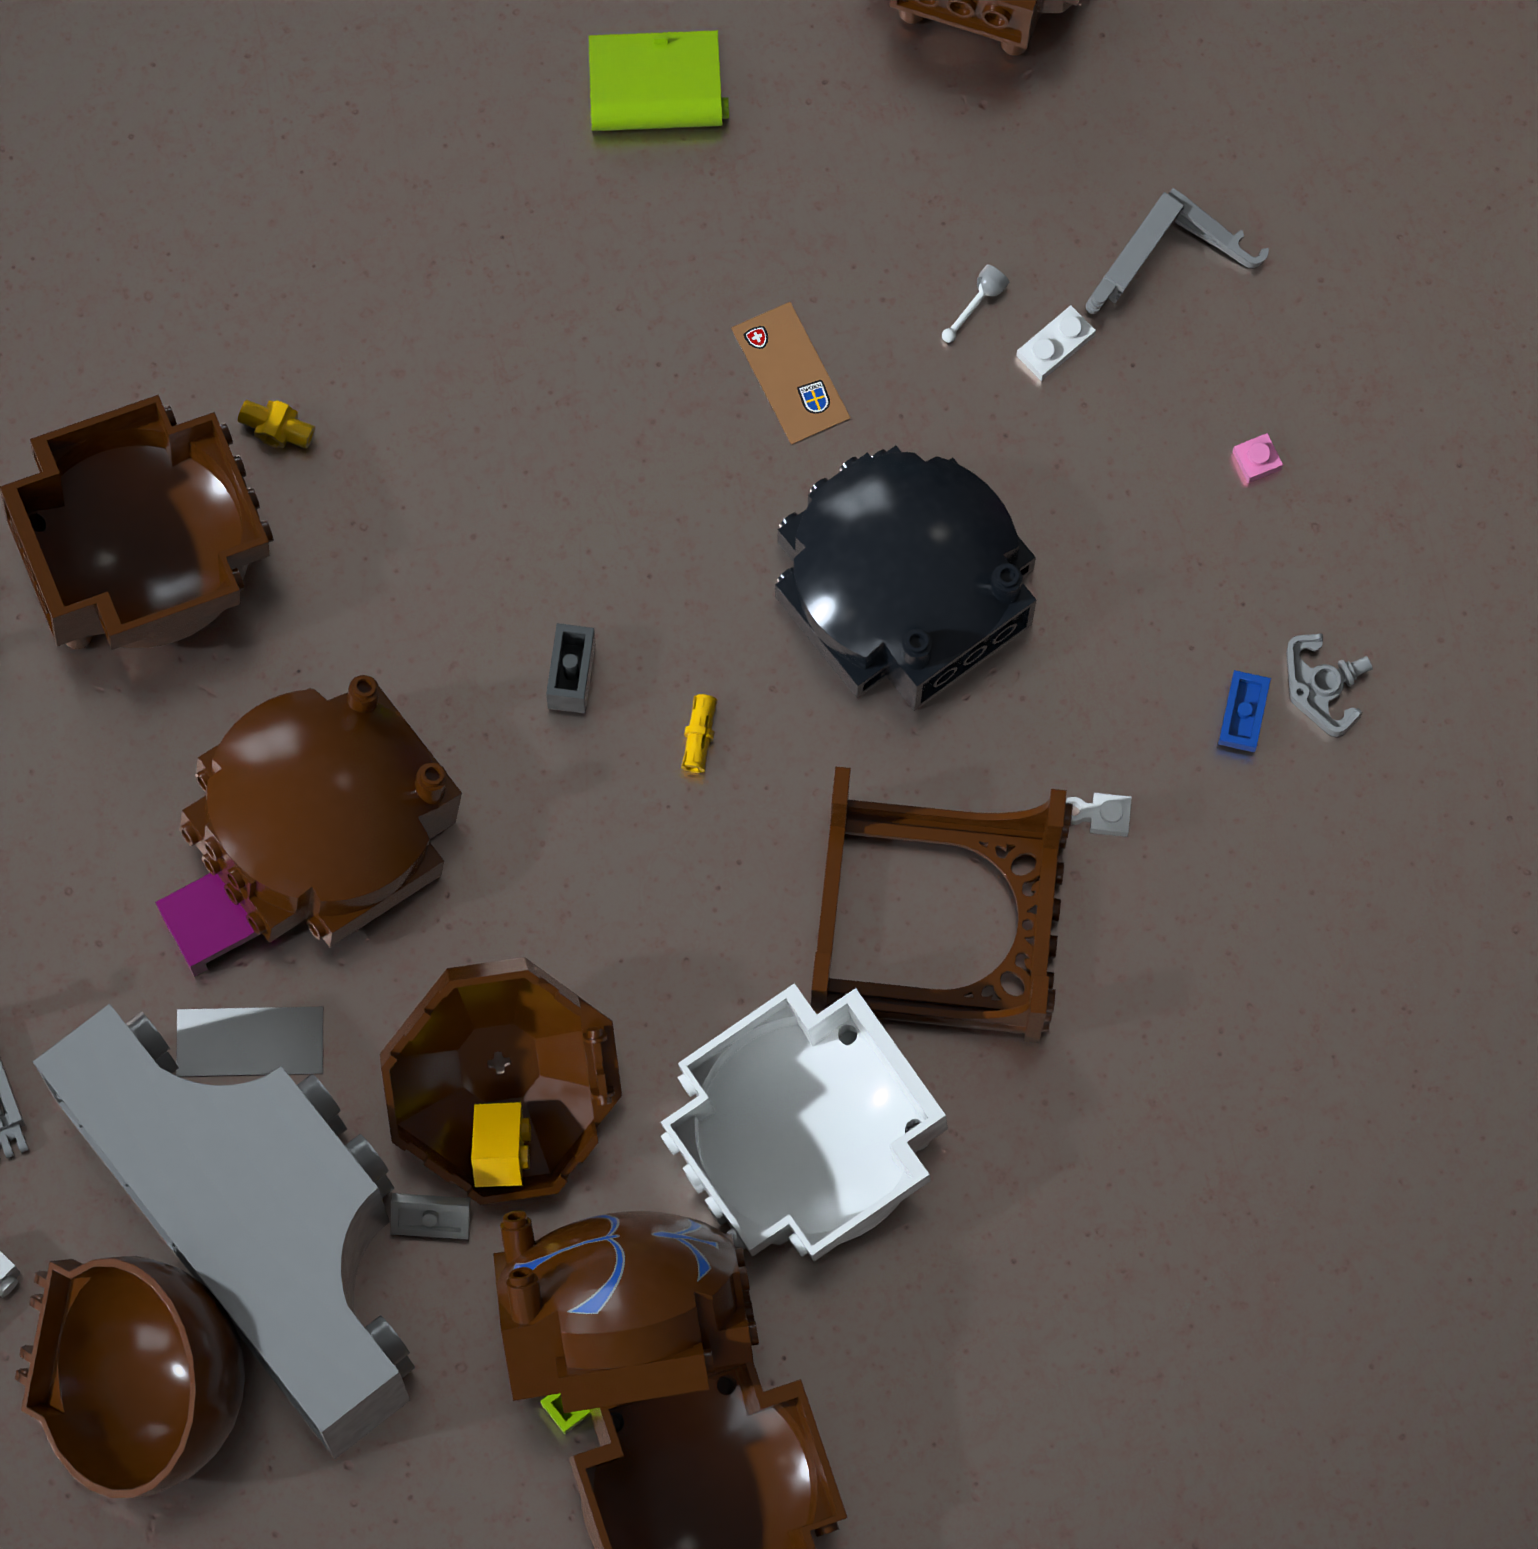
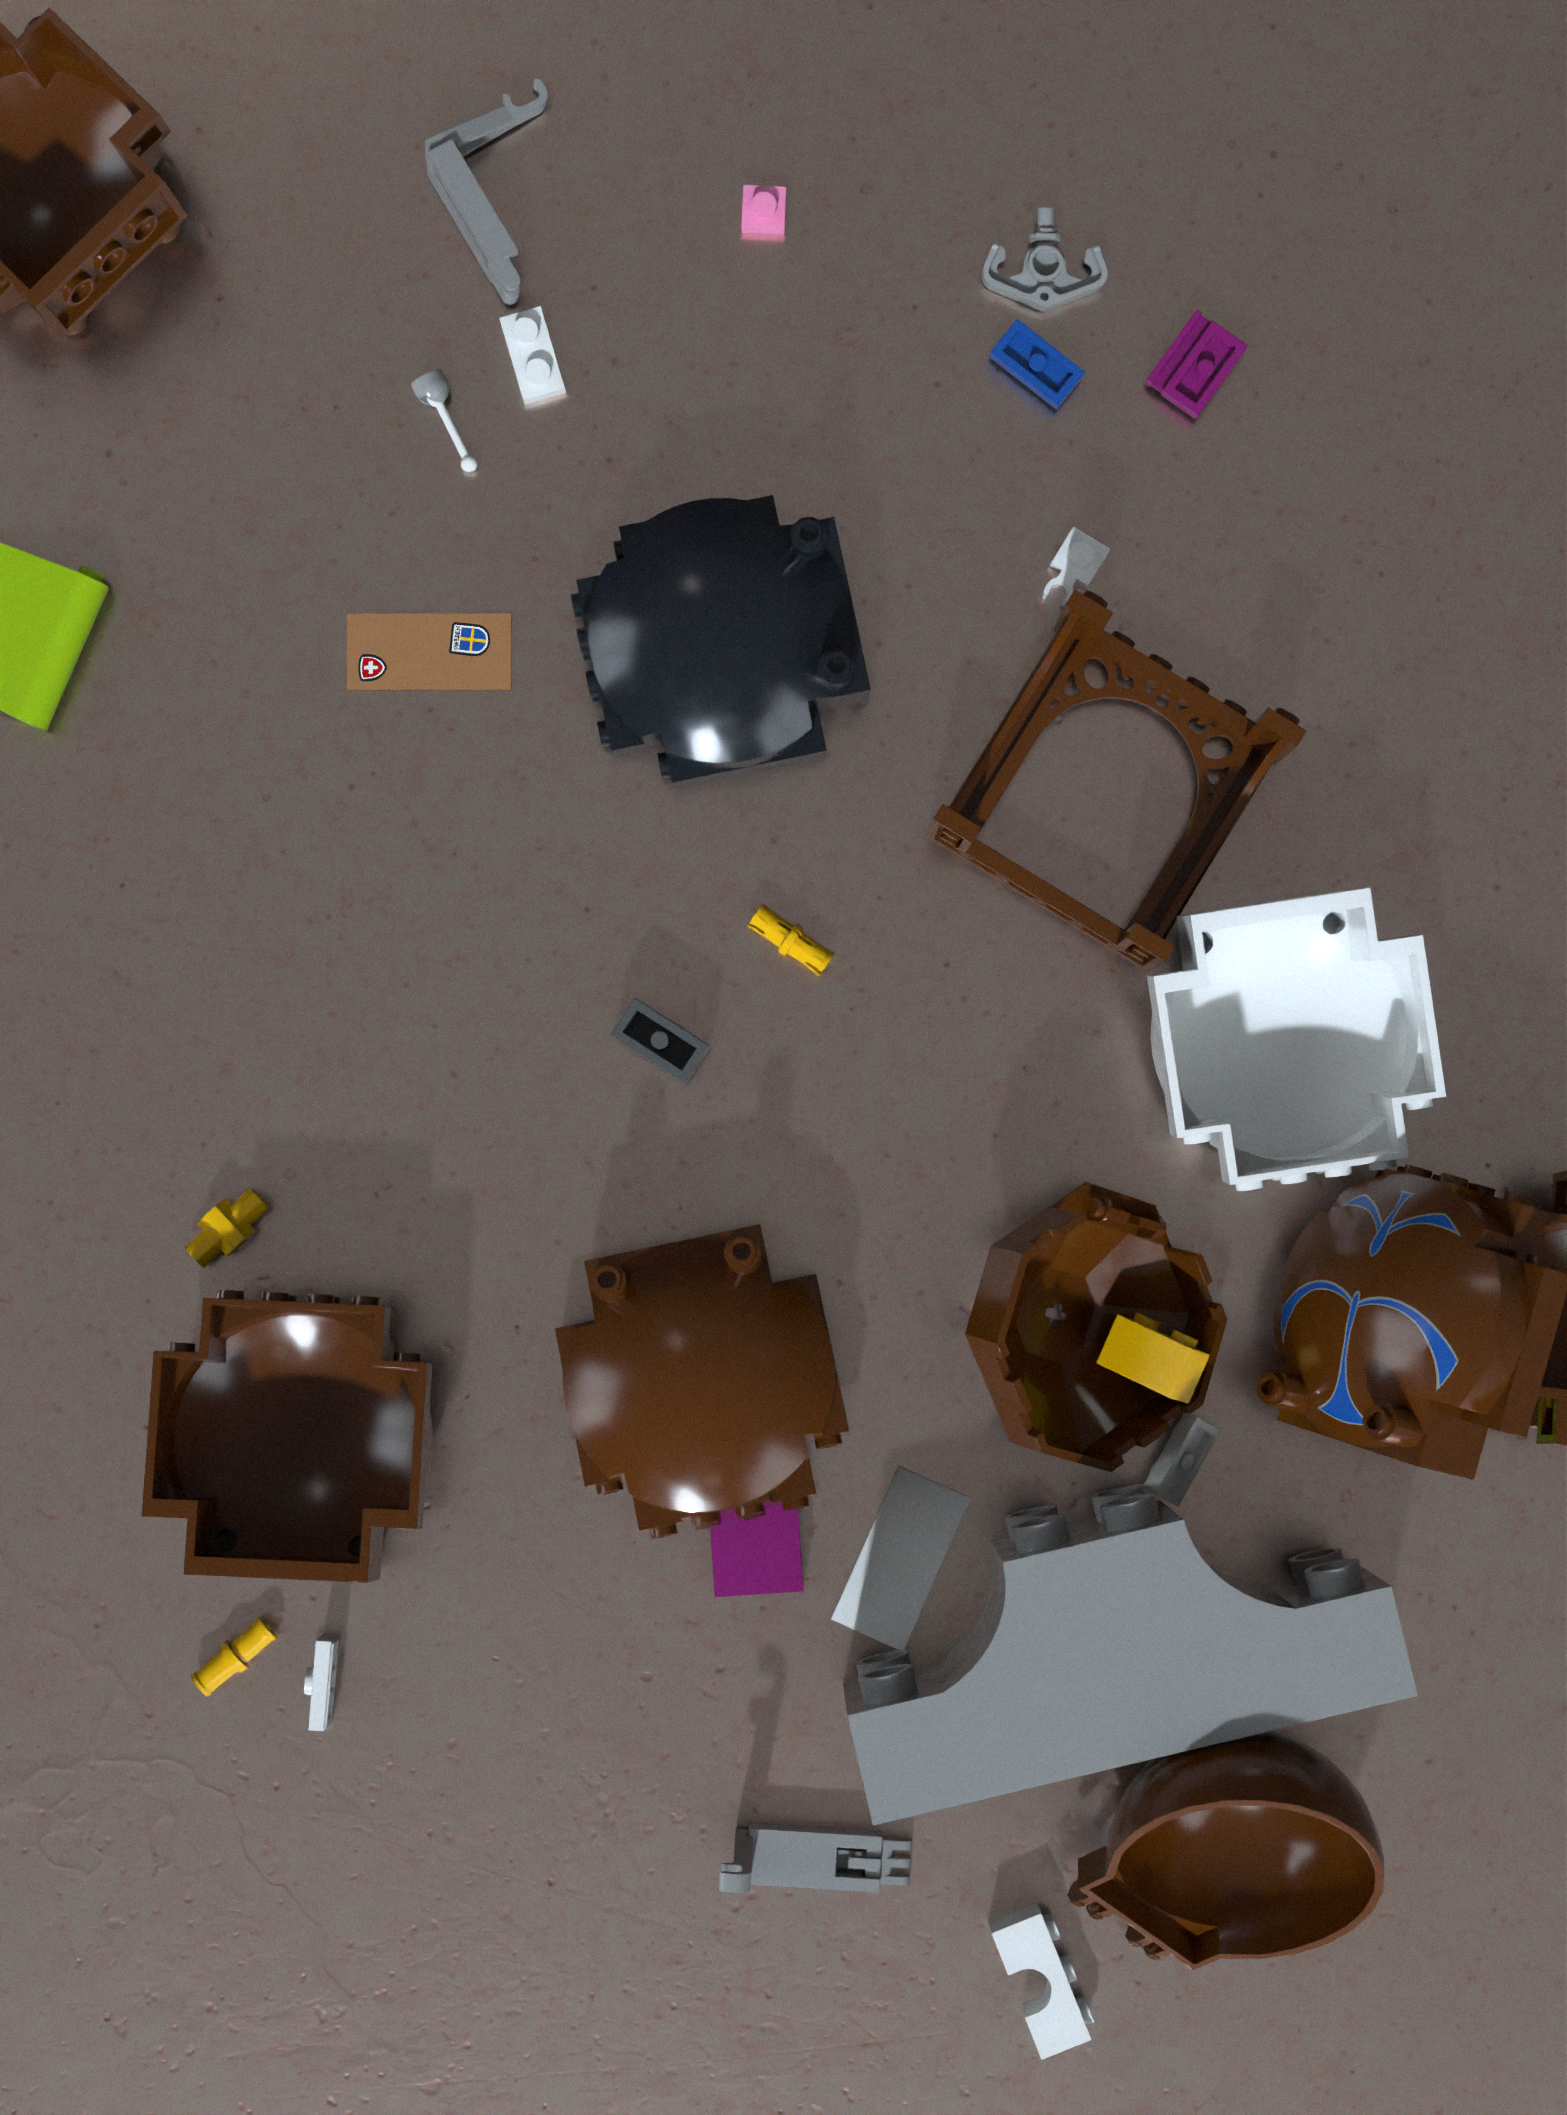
camera: 65 degrees left, 15 degrees up
none -> magenta plate [1145,310,1248,420]

